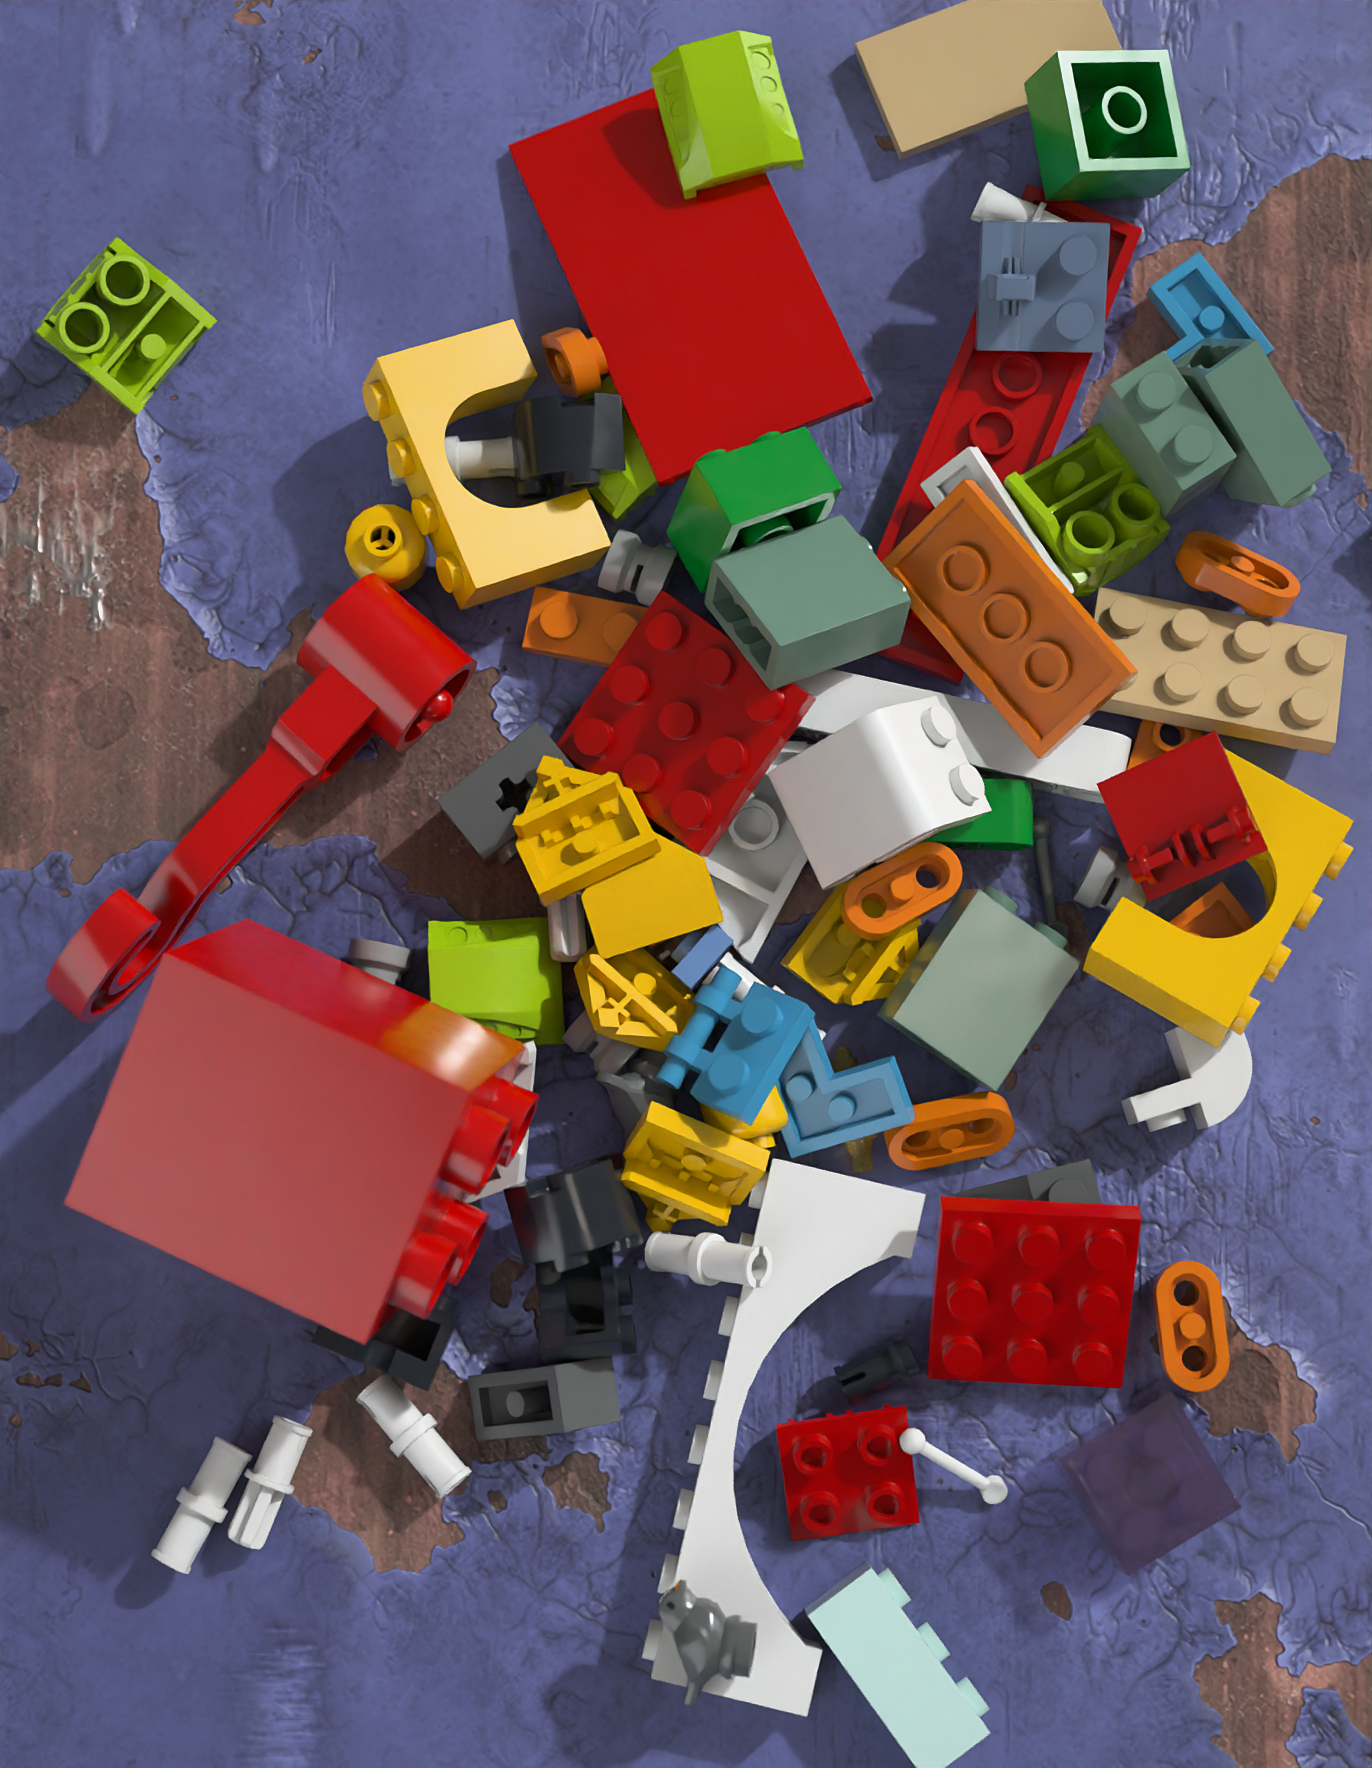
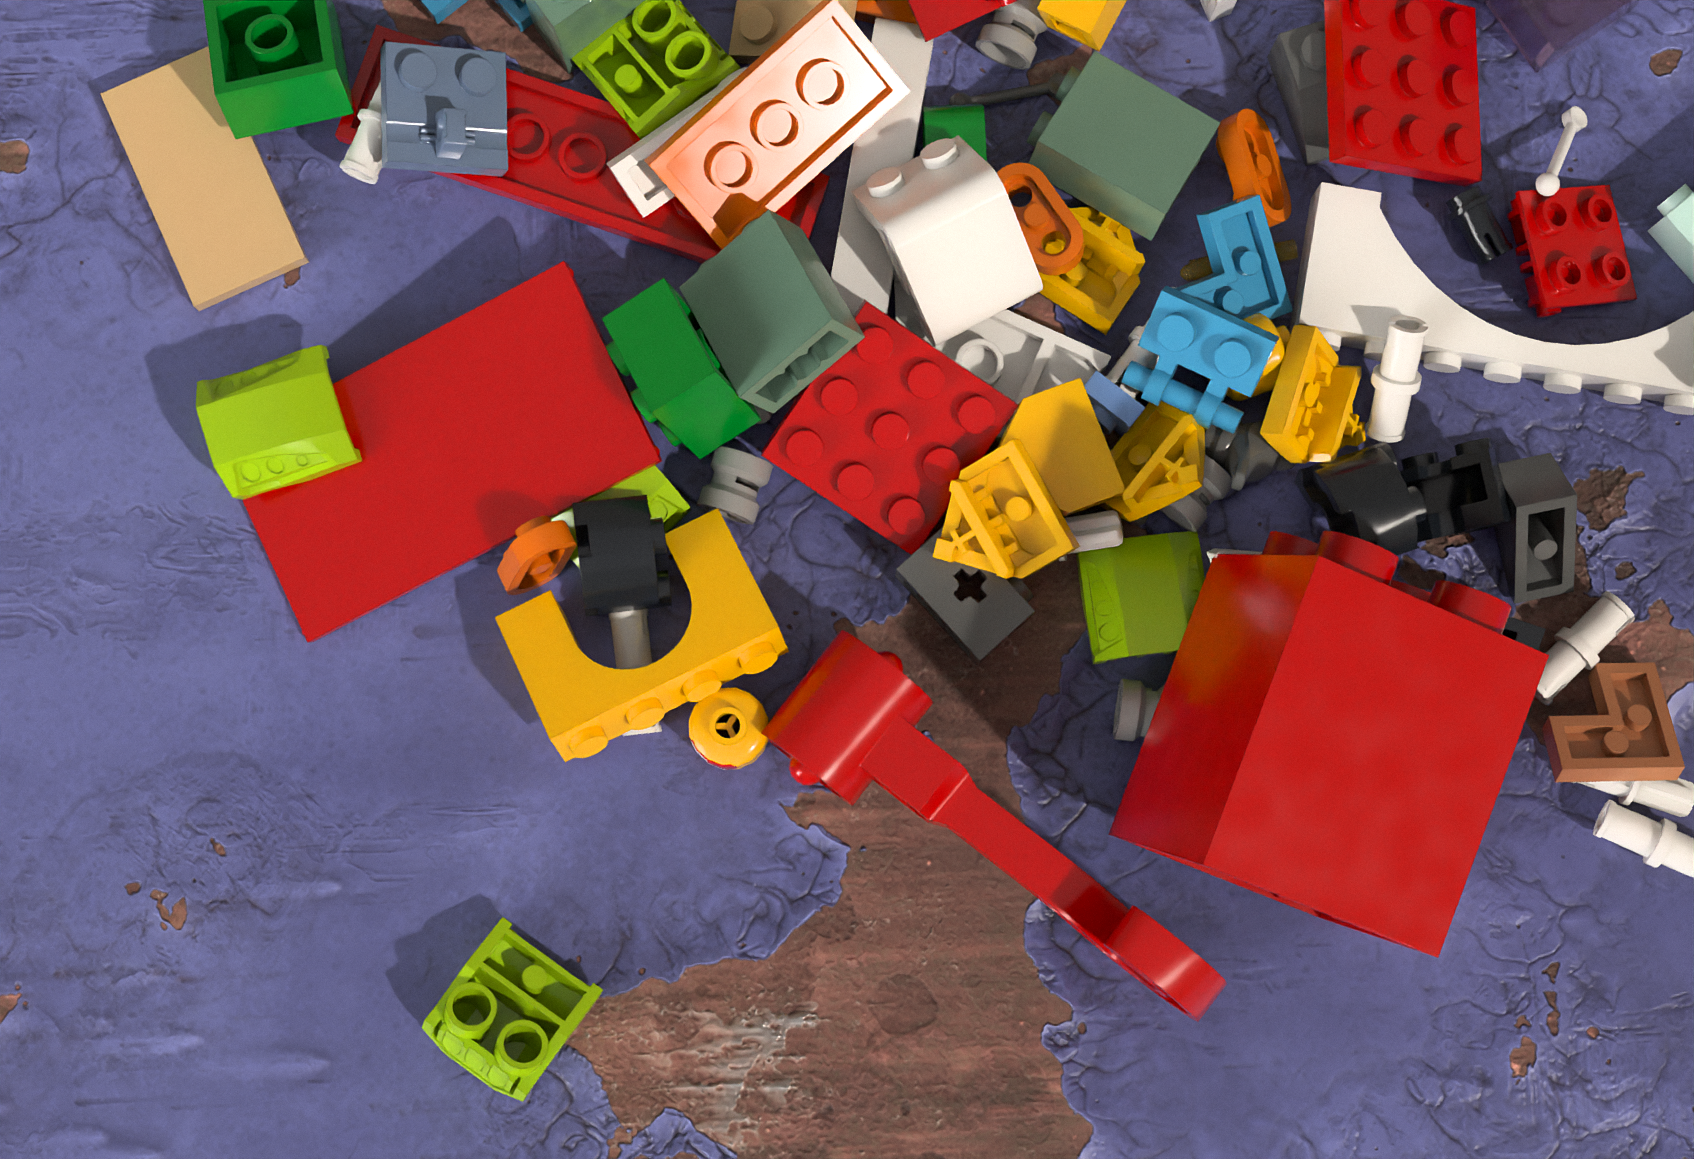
camera: 95 degrees left, 0 degrees up
orange plate [522,586,648,668] -> none
none -> nougat plate [1542,662,1685,782]

